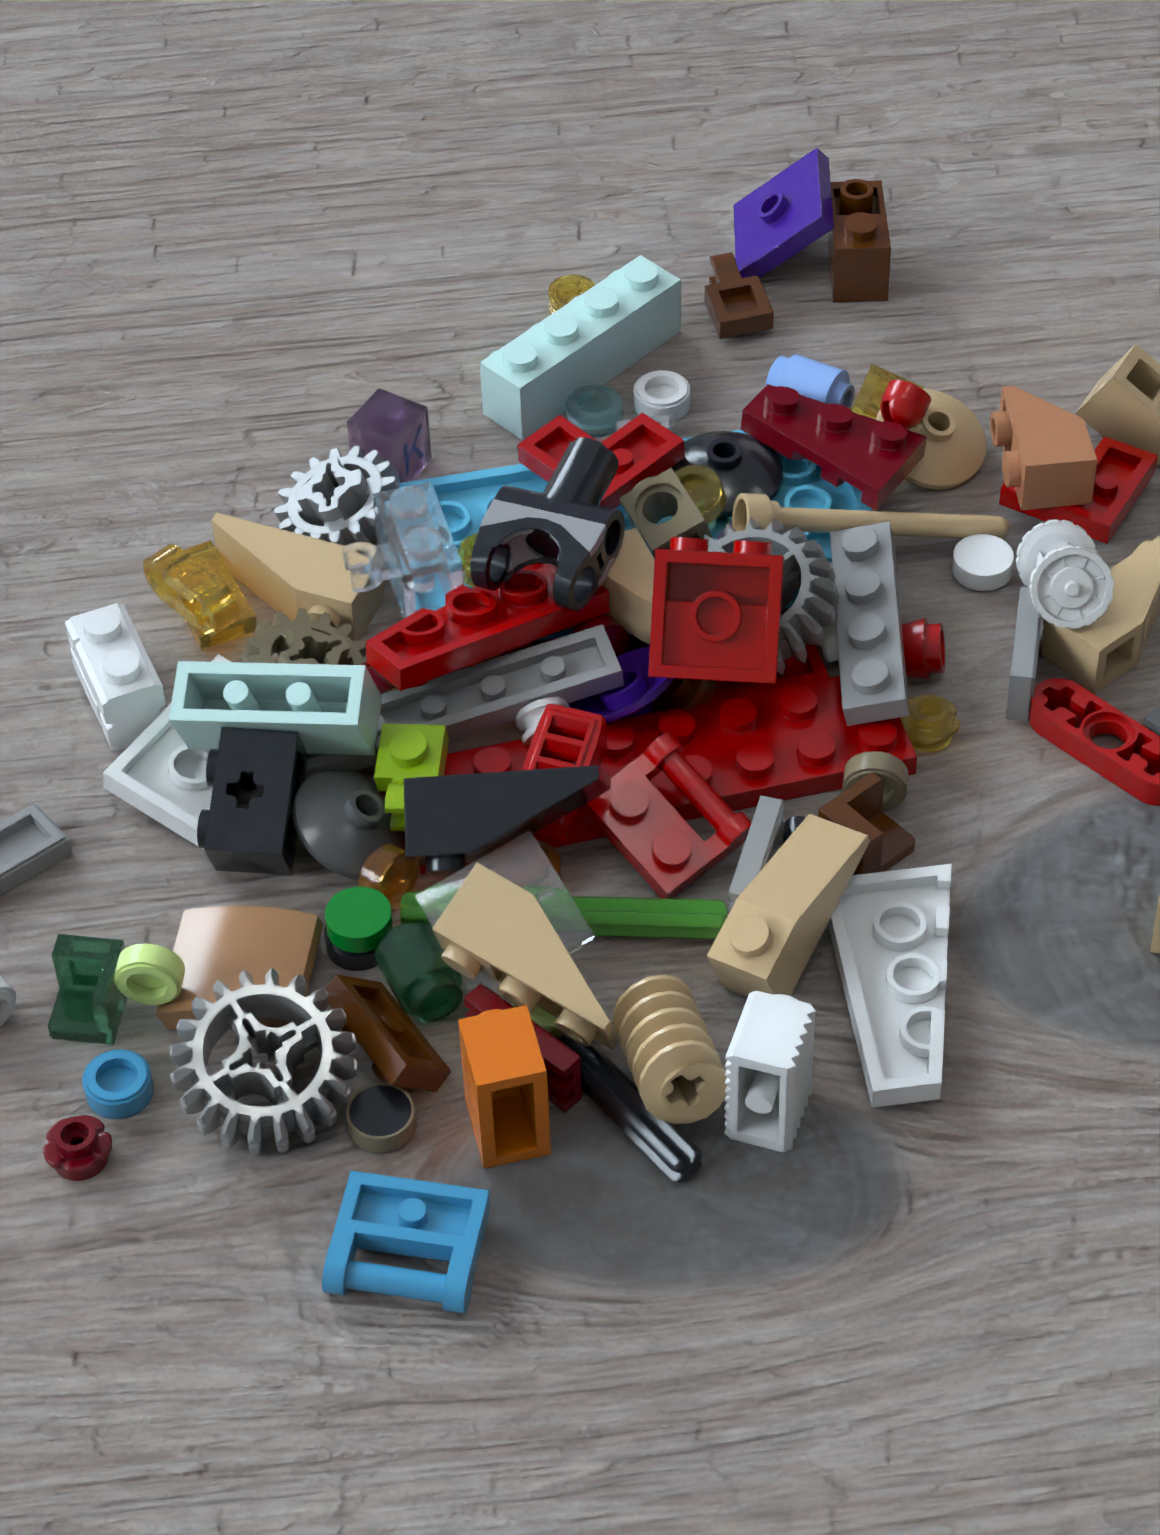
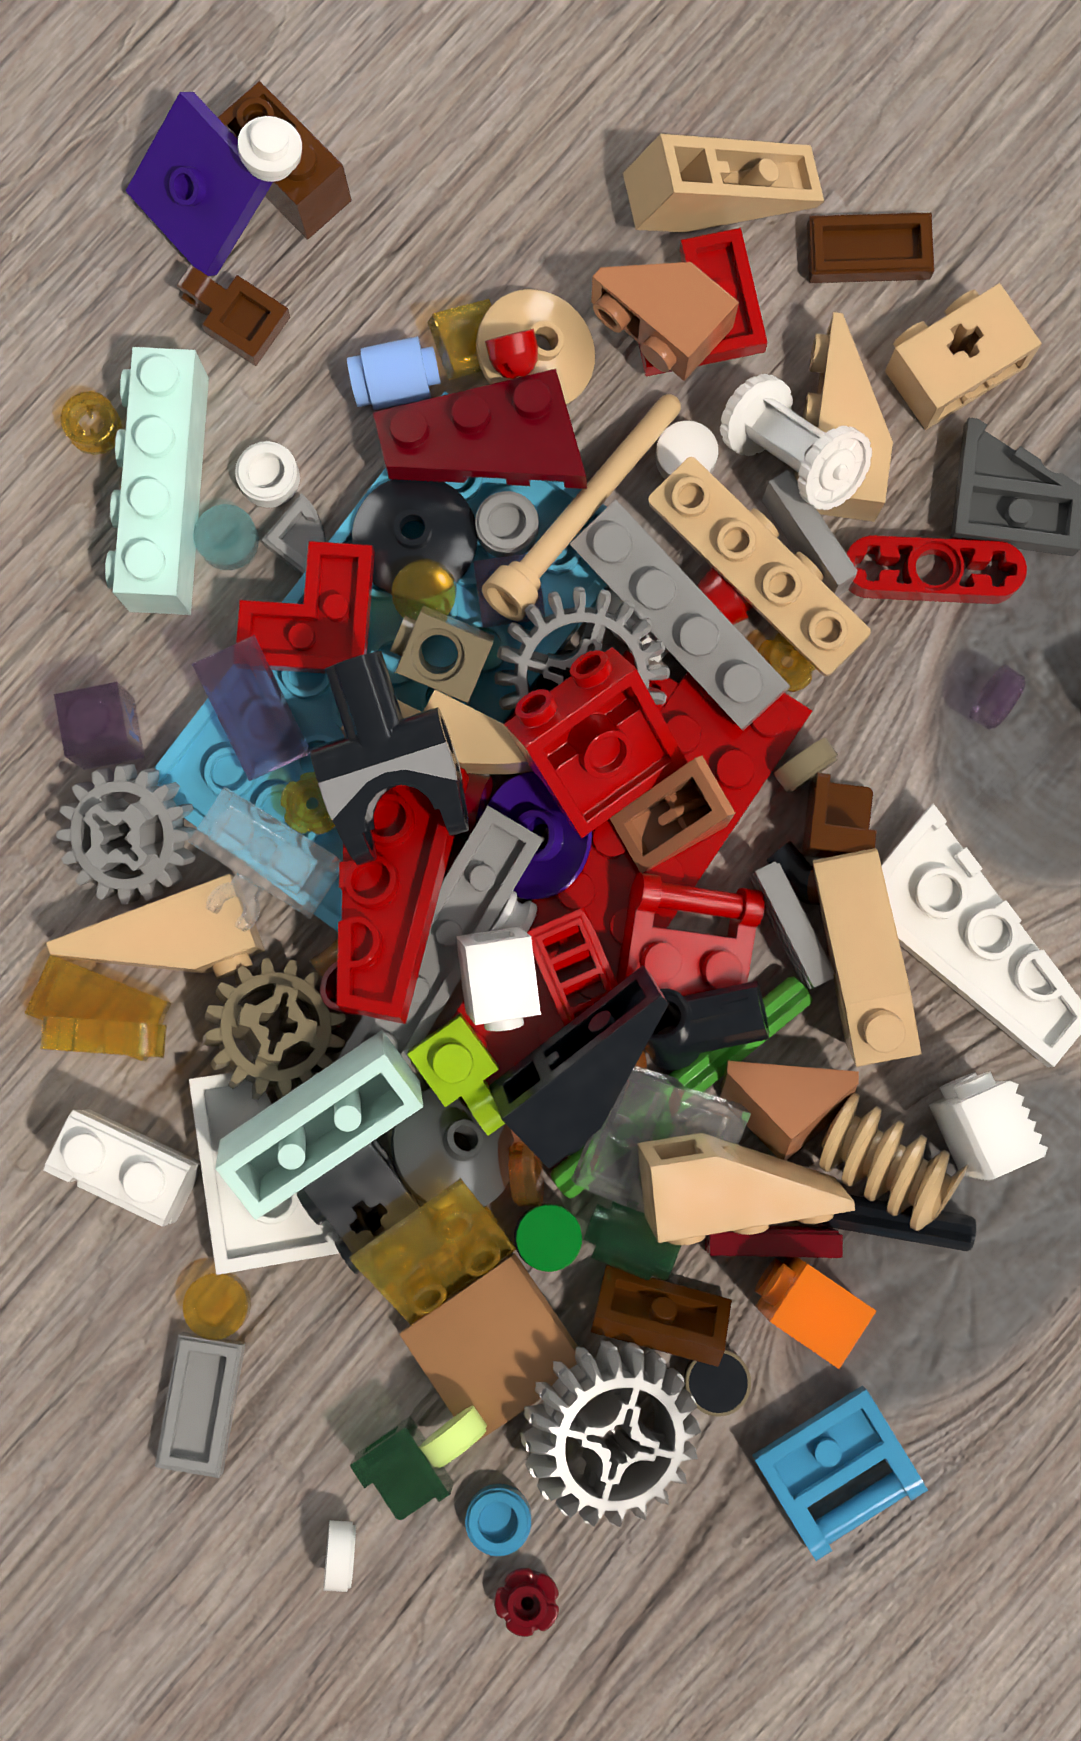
camera: 40 degrees left, 35 degrees up
none -> clear yellow tile [183,1272,251,1340]
none -> clear purple tile [192,635,311,781]
none -> white plate [238,116,302,182]
none -> clear yellow hinge [349,1178,516,1325]
none -> white brick [456,927,541,1031]
none -> light grey tile [475,491,539,559]
none -> nougat slope [610,756,735,873]
none -> black piece [645,981,770,1070]
none -> tan bracket [648,457,871,676]
none -> nougat slope [720,1061,859,1161]
none -> clear purple tile [969,664,1026,730]

